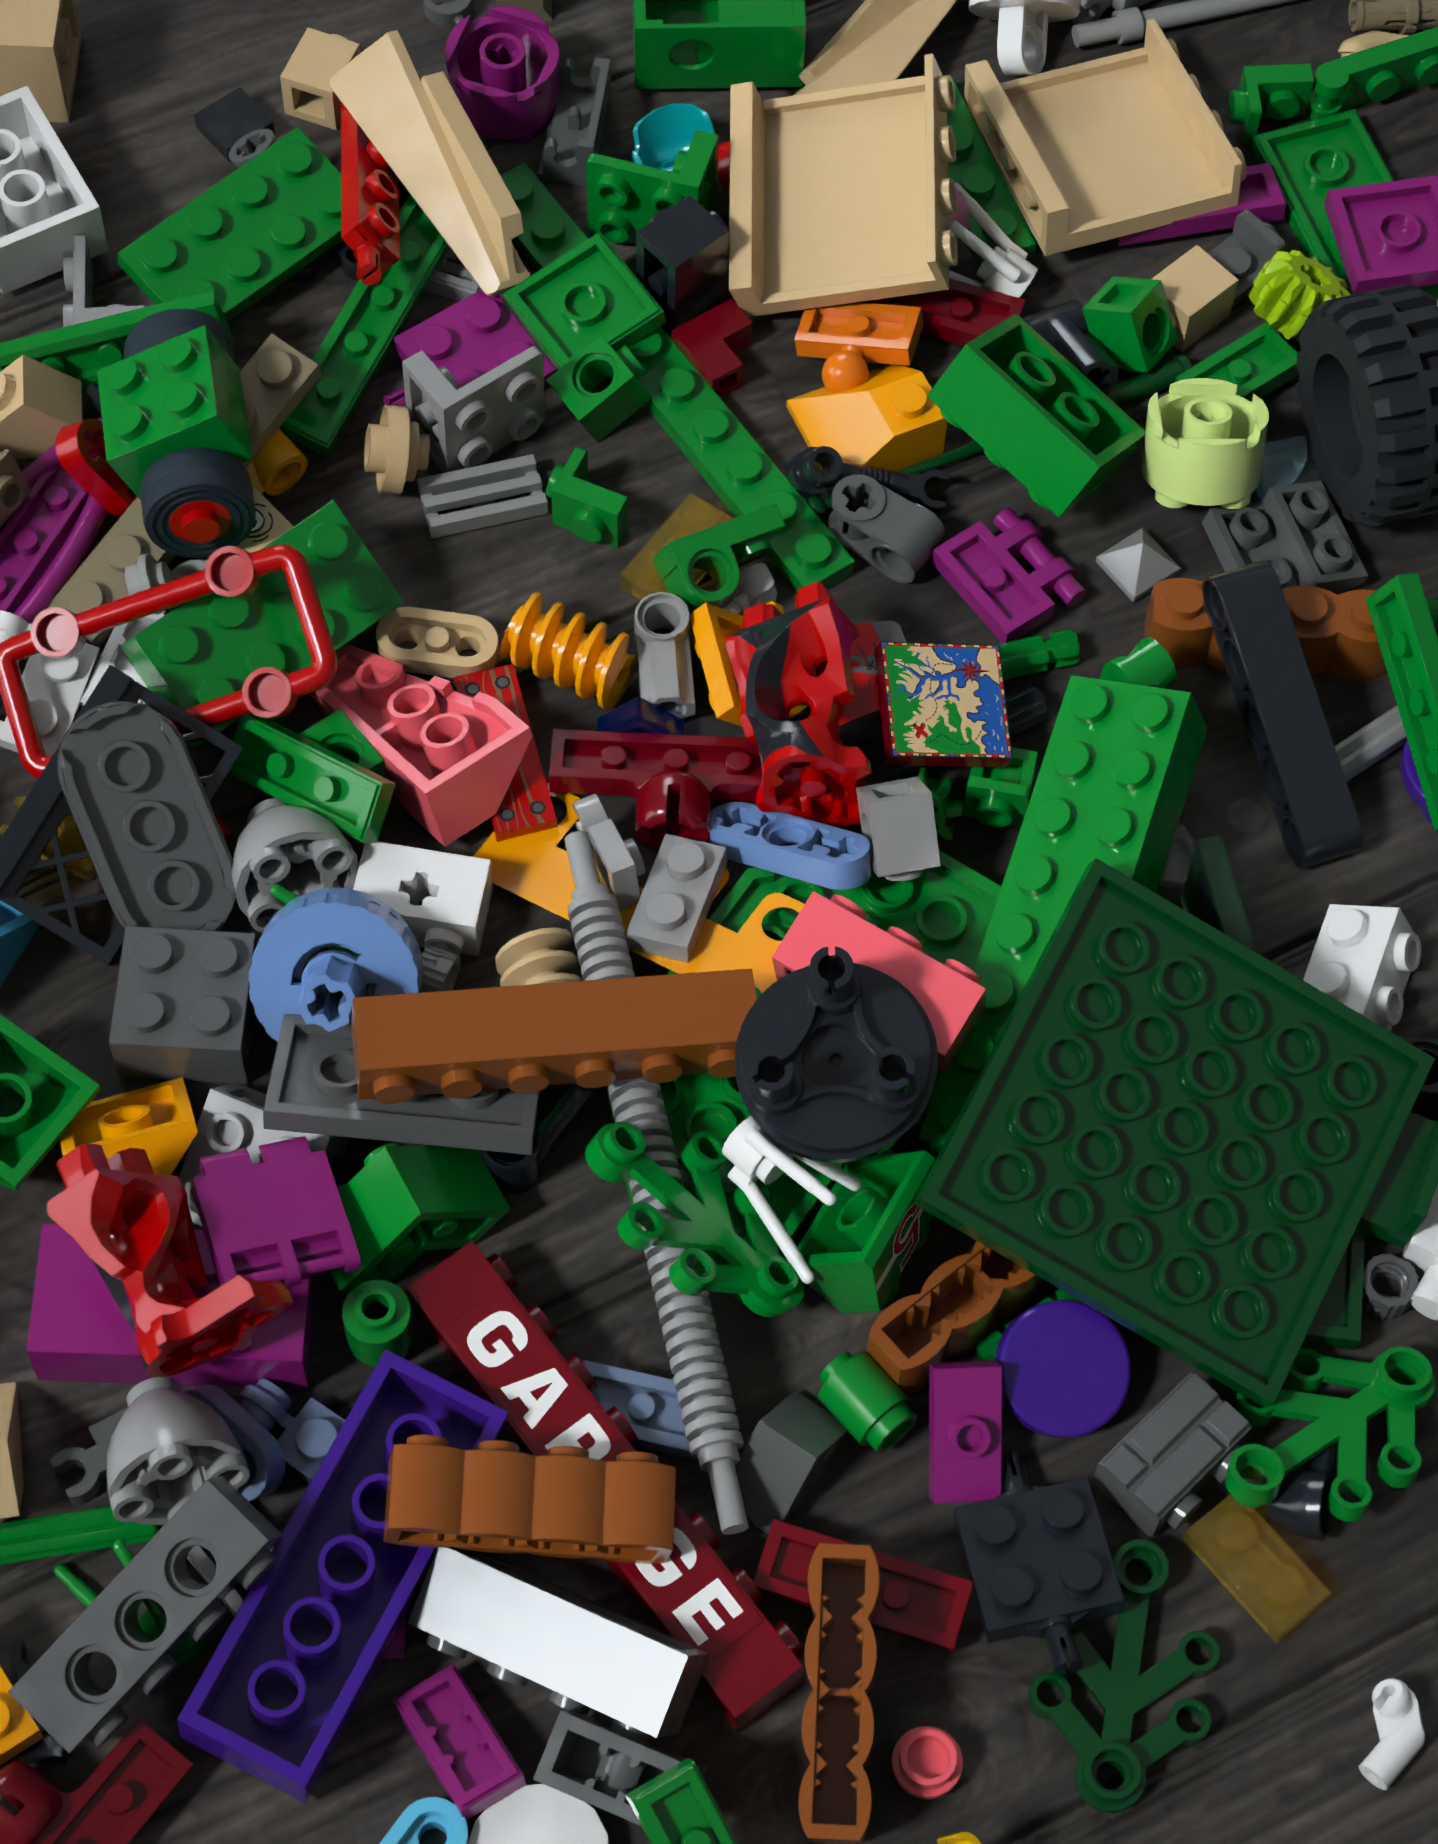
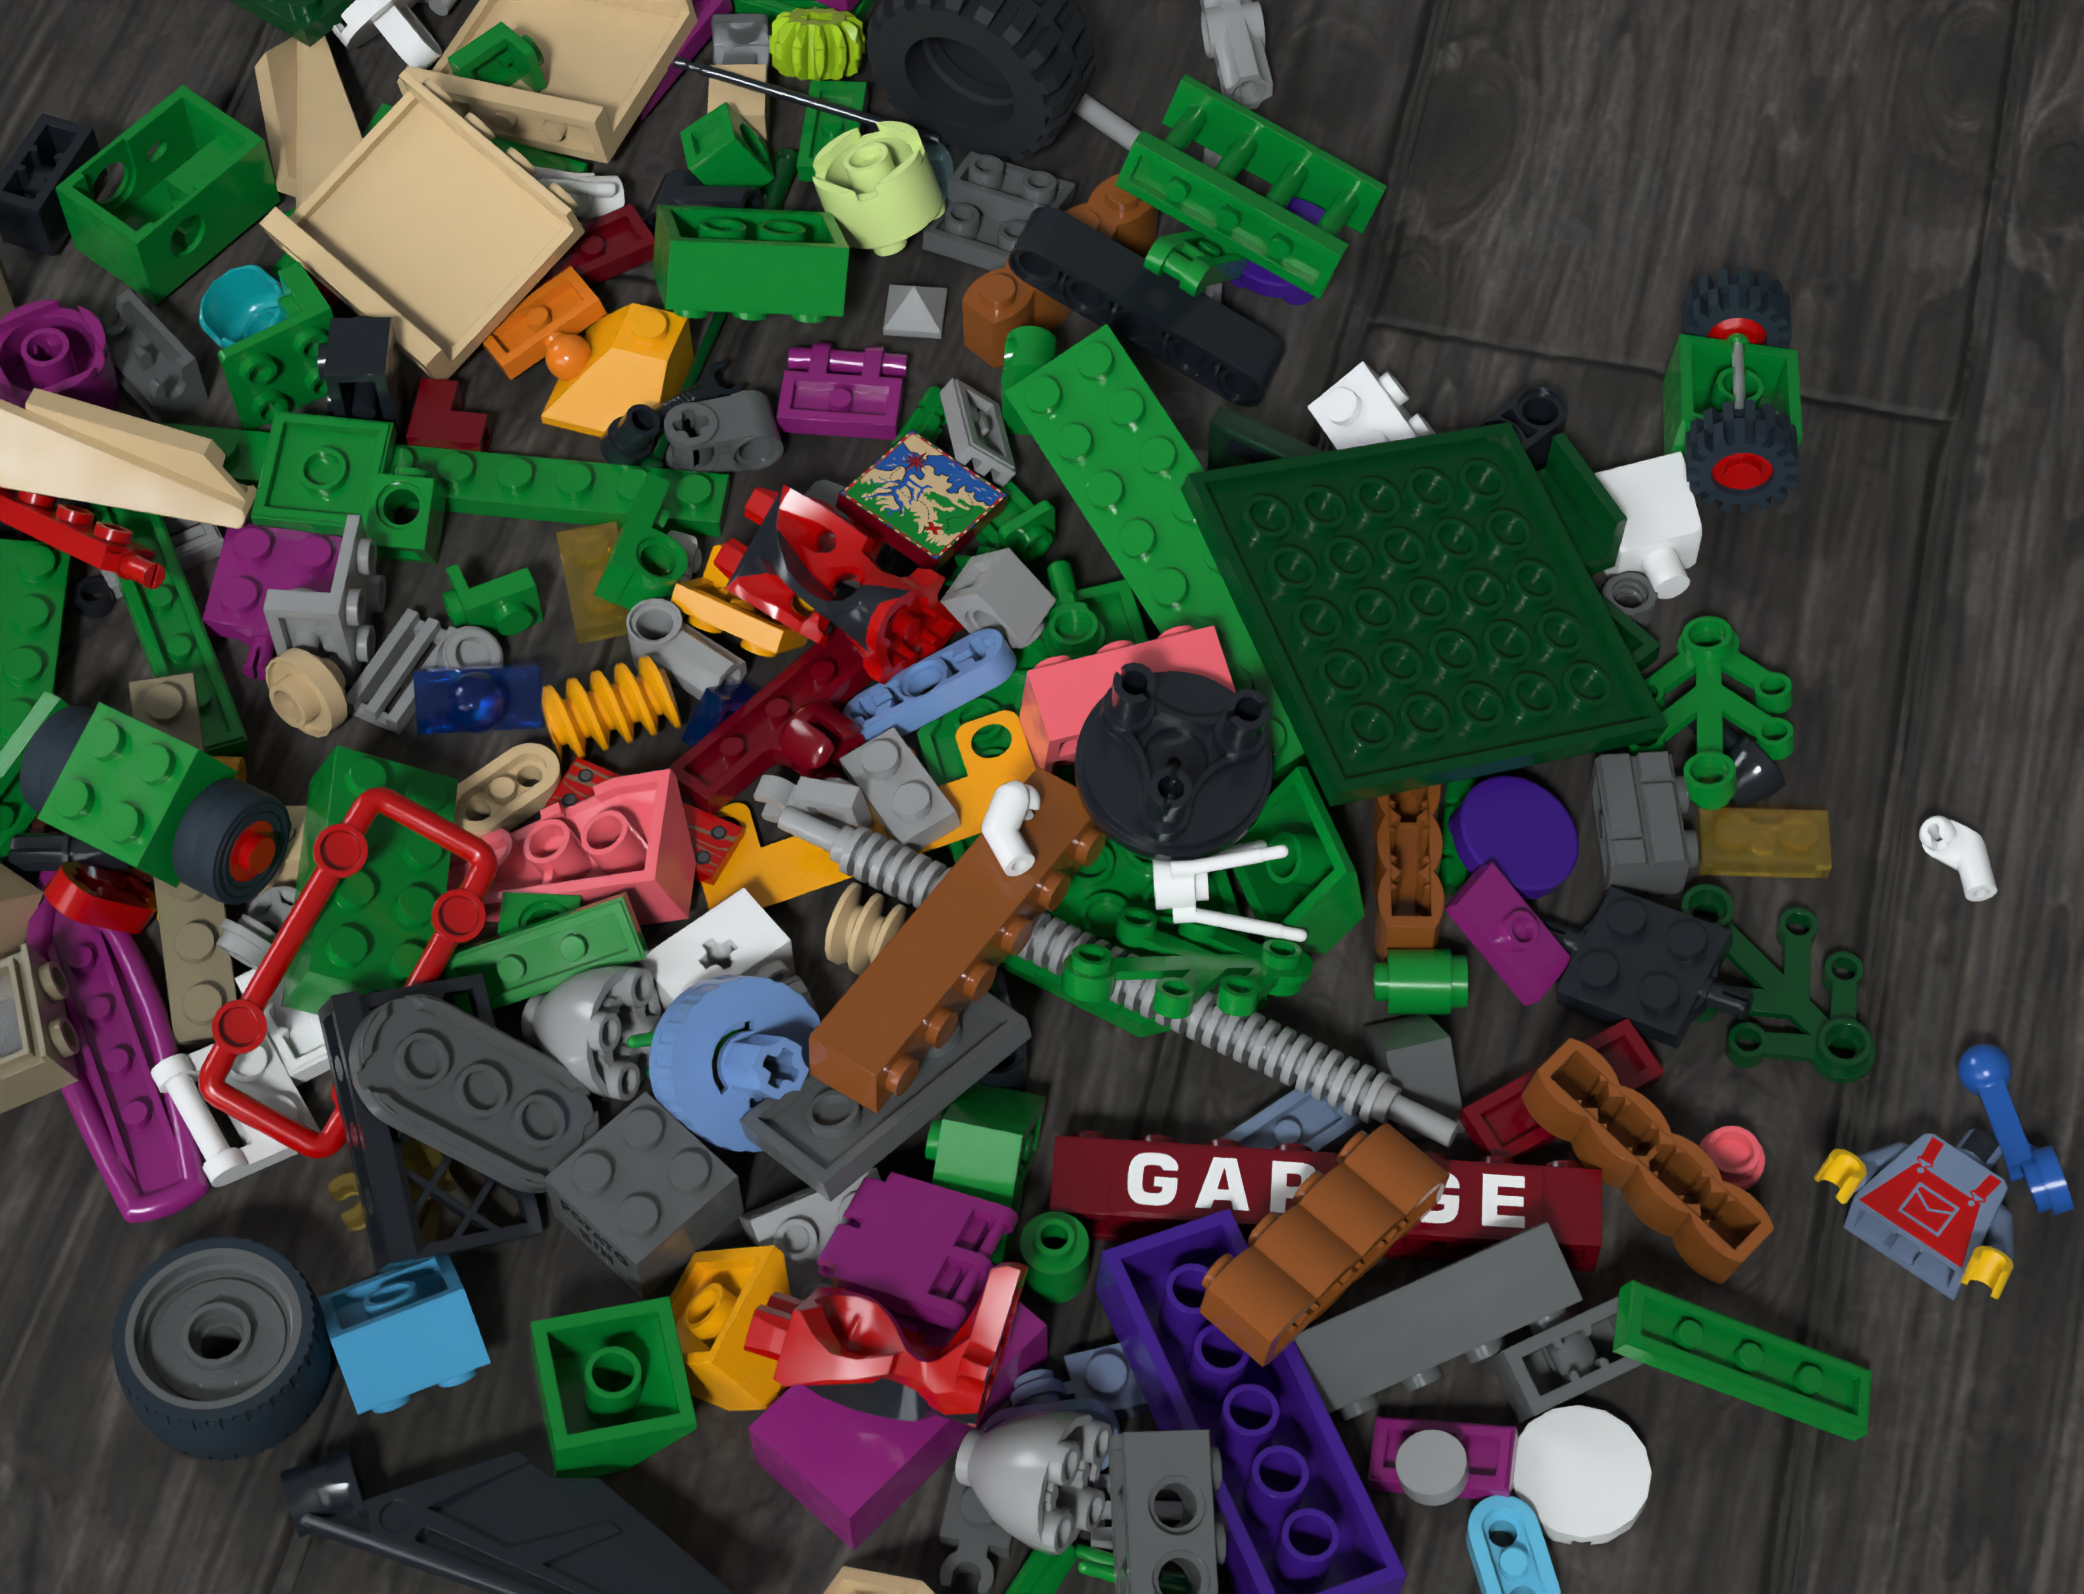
camera: 45 degrees left, 5 degrees down
none -> clear blue tile [413,663,545,734]
none -> light grey tile [437,626,503,692]
none -> green bracket [447,21,547,93]
none -> black piece [673,56,940,146]
none -> light grey tile [940,378,1016,487]
none -> white arm [982,780,1041,877]
none -> green plate [1044,560,1106,660]
none -> green plate [1143,230,1249,298]
none -> light grey tile [1396,1430,1469,1506]

